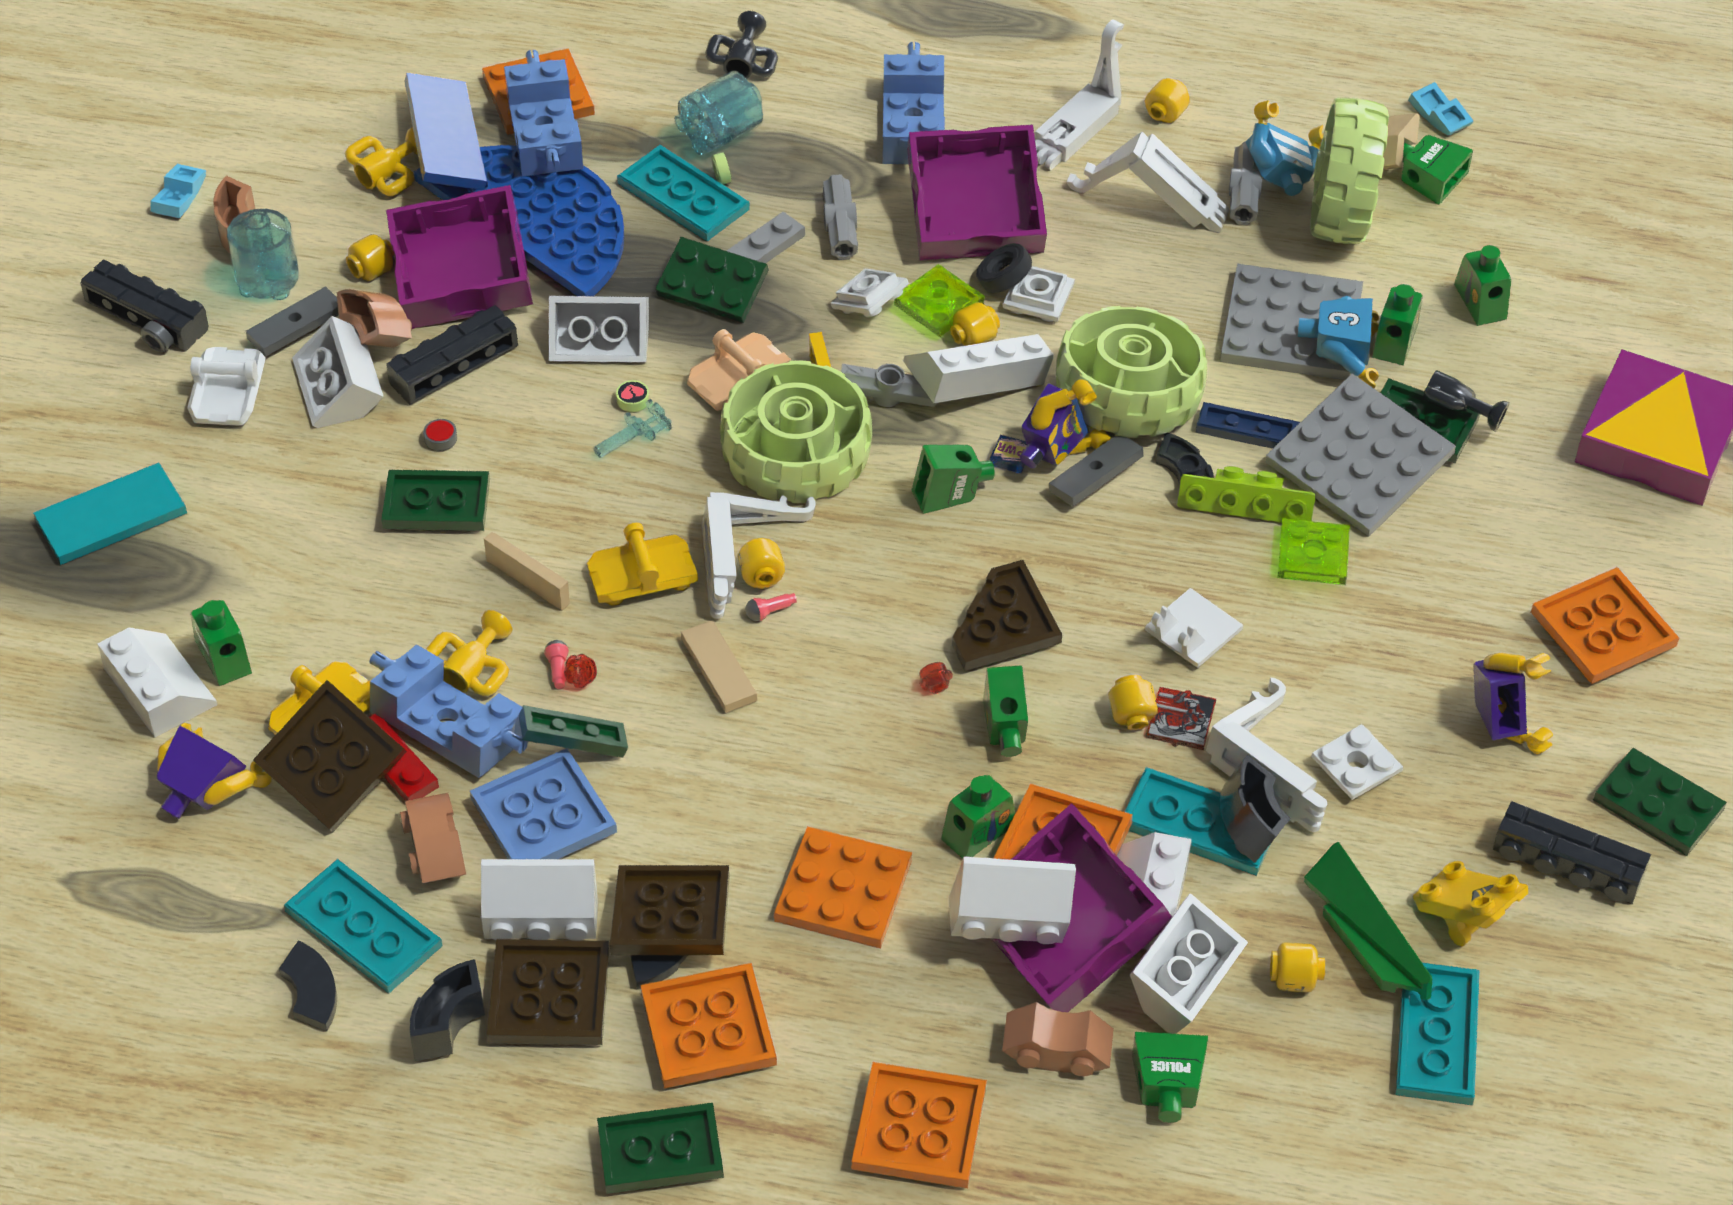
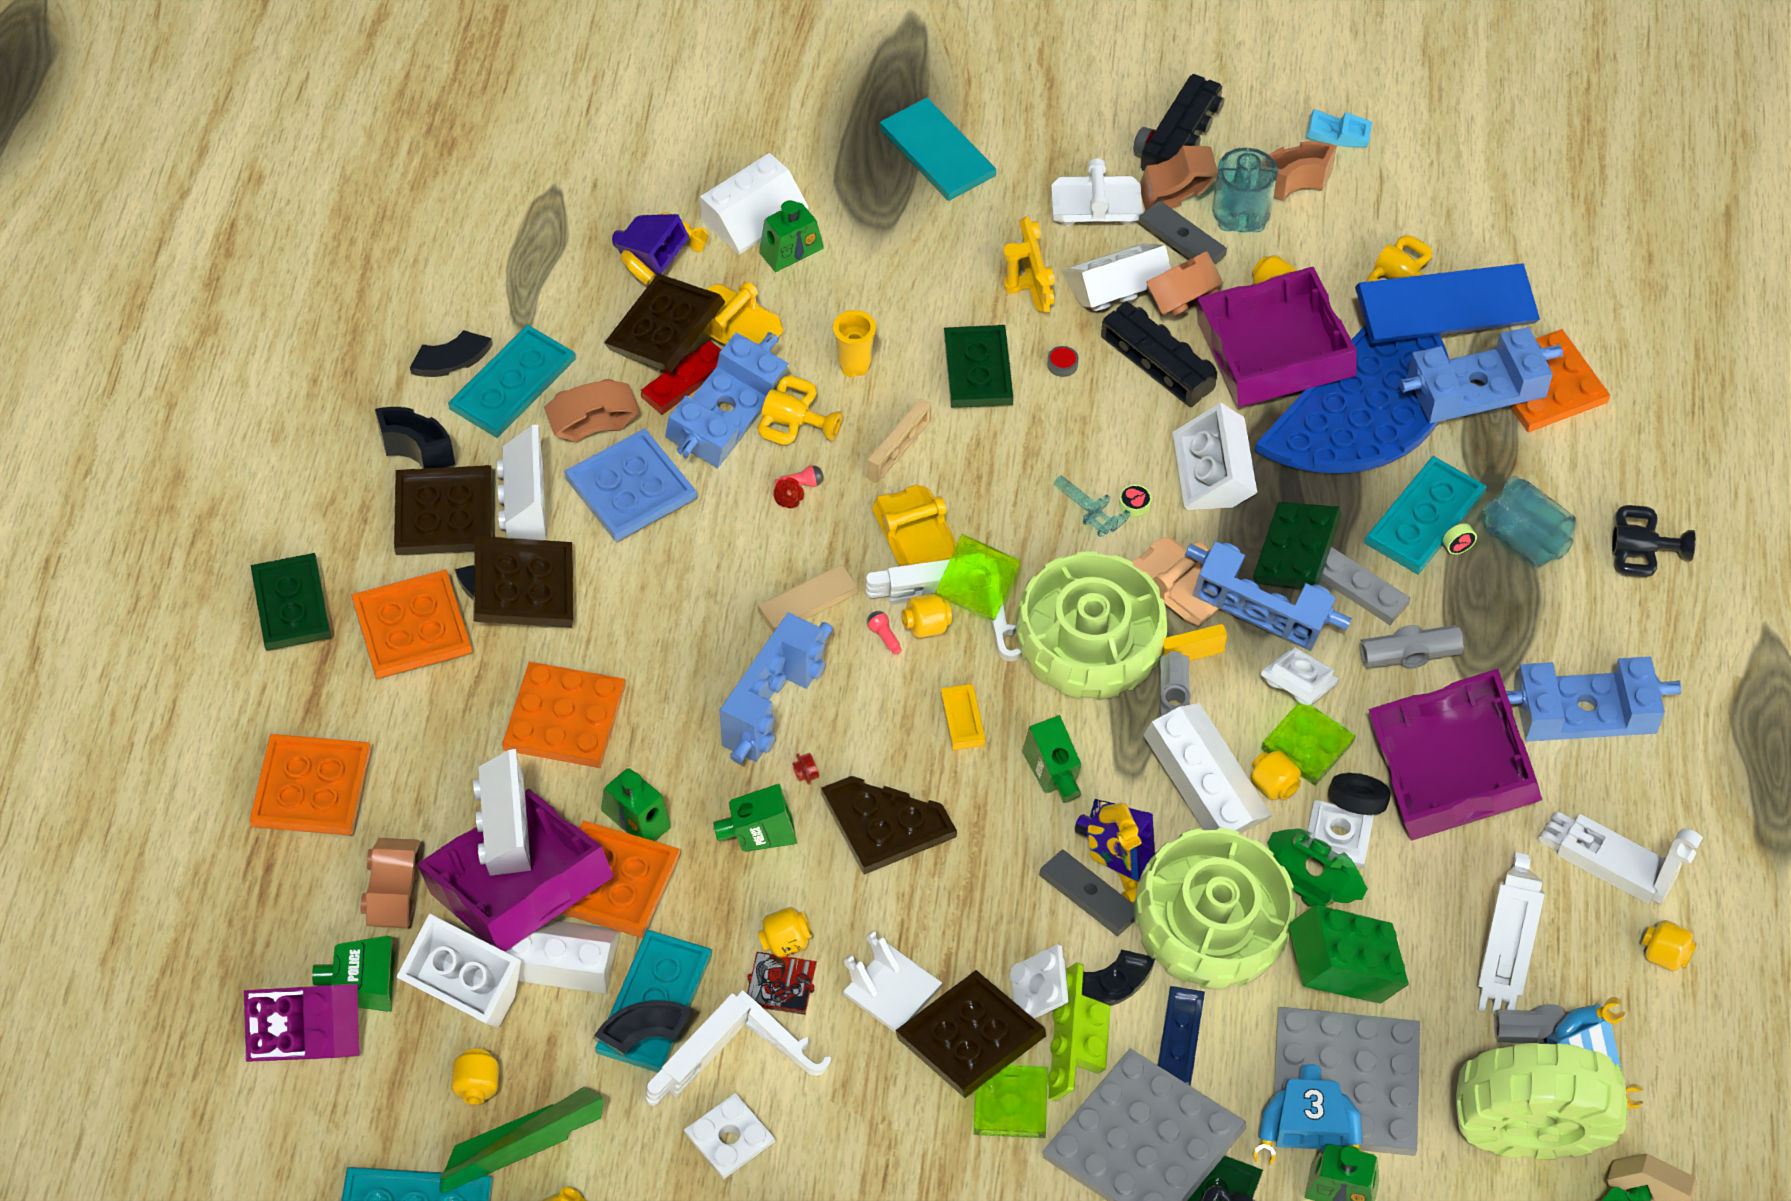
camera: 85 degrees right, 5 degrees up
dark green plate [518,705,628,758] -> none
none -> magenta slope [244,984,360,1062]
none -> medium blue brick [719,612,833,764]
none -> yellow plant [833,310,876,378]
none -> dark brown plate [895,970,1046,1098]
none -> clear neon green plate [934,534,1021,621]
none -> yellow tile [940,684,985,751]
none -> yellow shield [1003,215,1055,312]
none -> white piece [1010,944,1068,1019]
none -> nougat brick [1140,146,1218,211]
none -> medium blue brick [1185,541,1352,651]
none -> green piece [1267,828,1368,907]
none -> green brick [1288,904,1409,1004]

